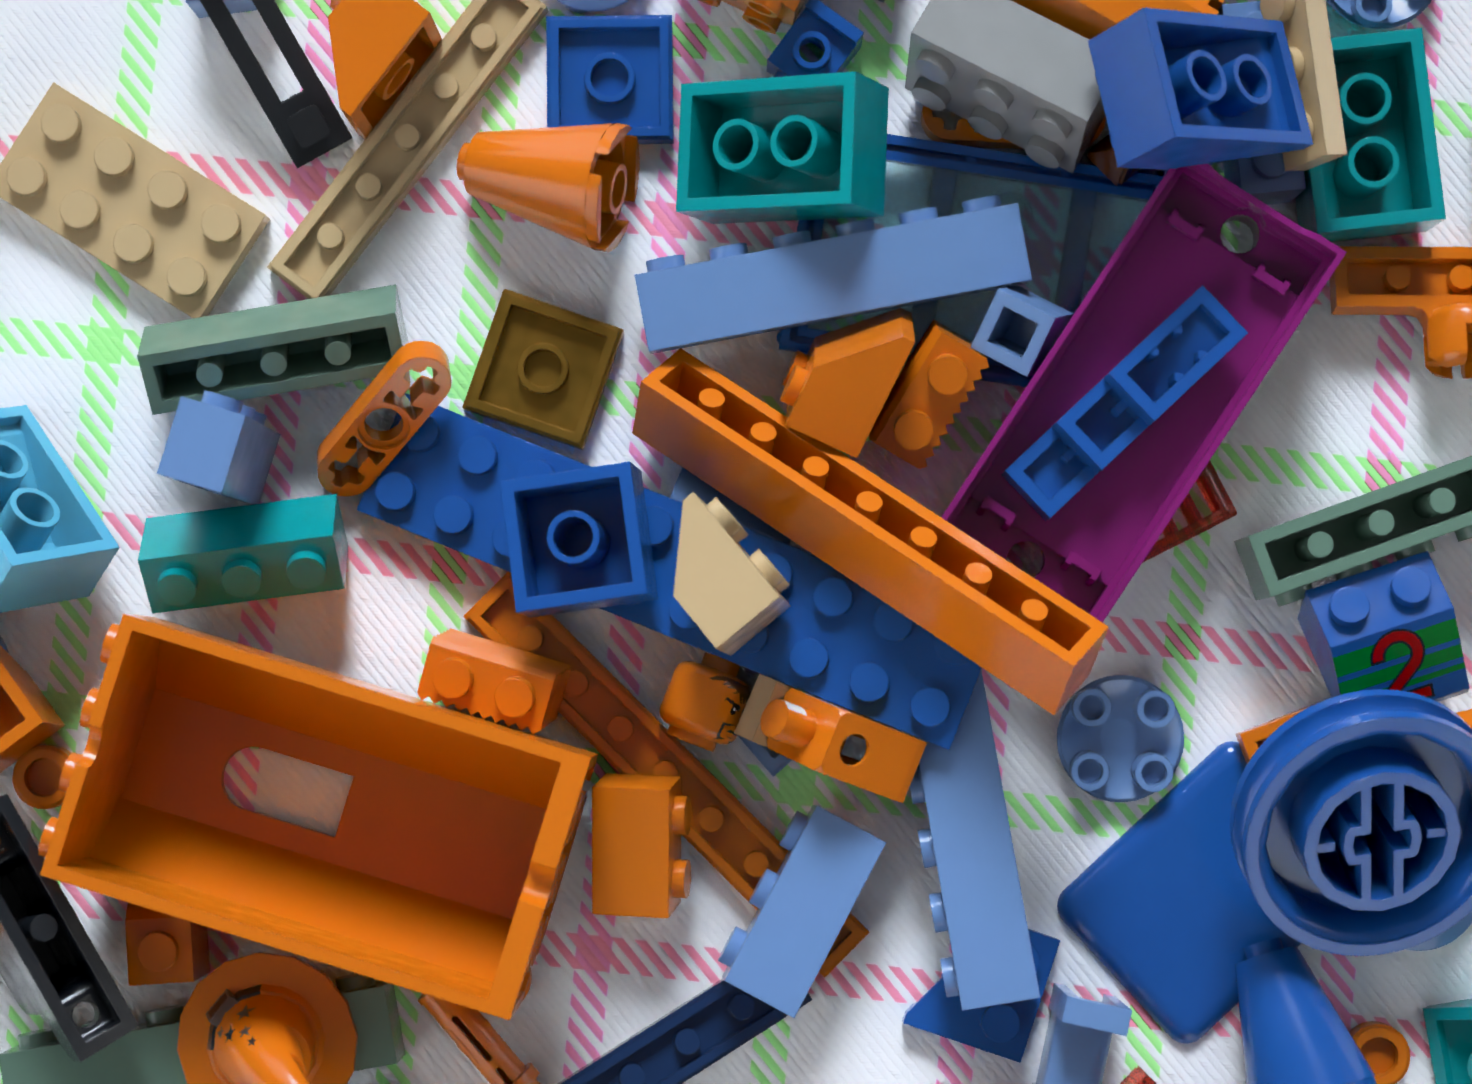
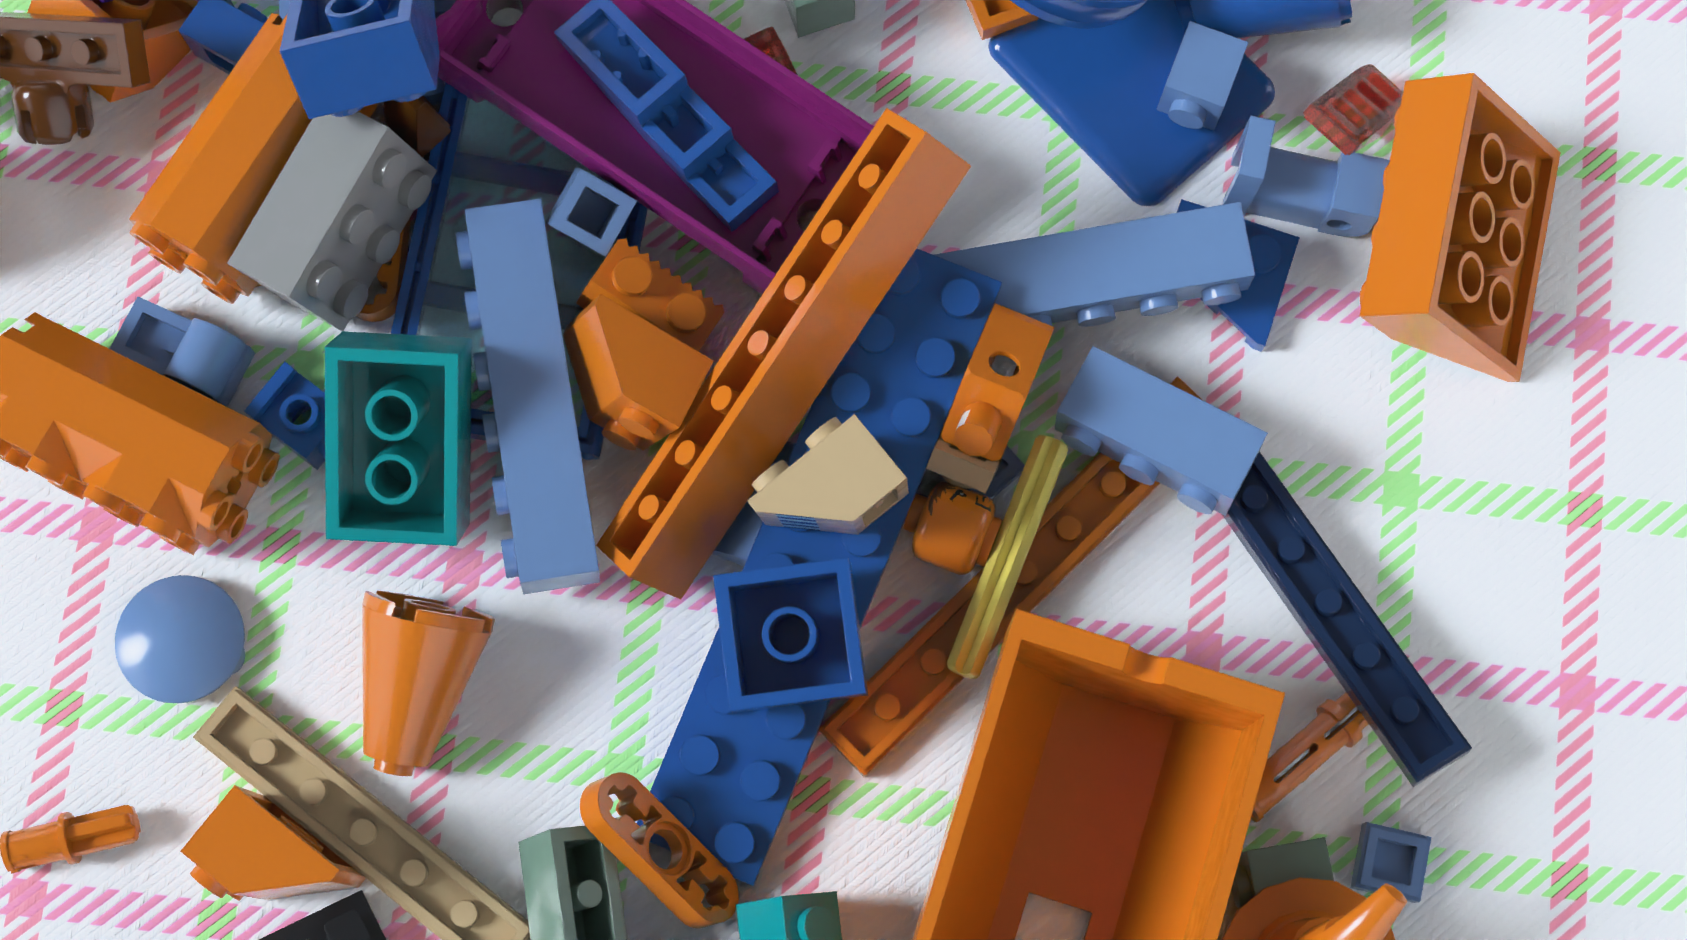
camera: 90 degrees left, 10 degrees down
orange brick [417,628,571,735] -> none
pearl gold tile [462,289,624,450] -> none
blue tile [546,15,674,144] -> none
orange brick [592,773,692,918] -> none
medium blue dish [1057,675,1184,802] -> none
none -> light yellow axle [947,435,1068,679]
none -> medium blue brick [1157,21,1249,131]

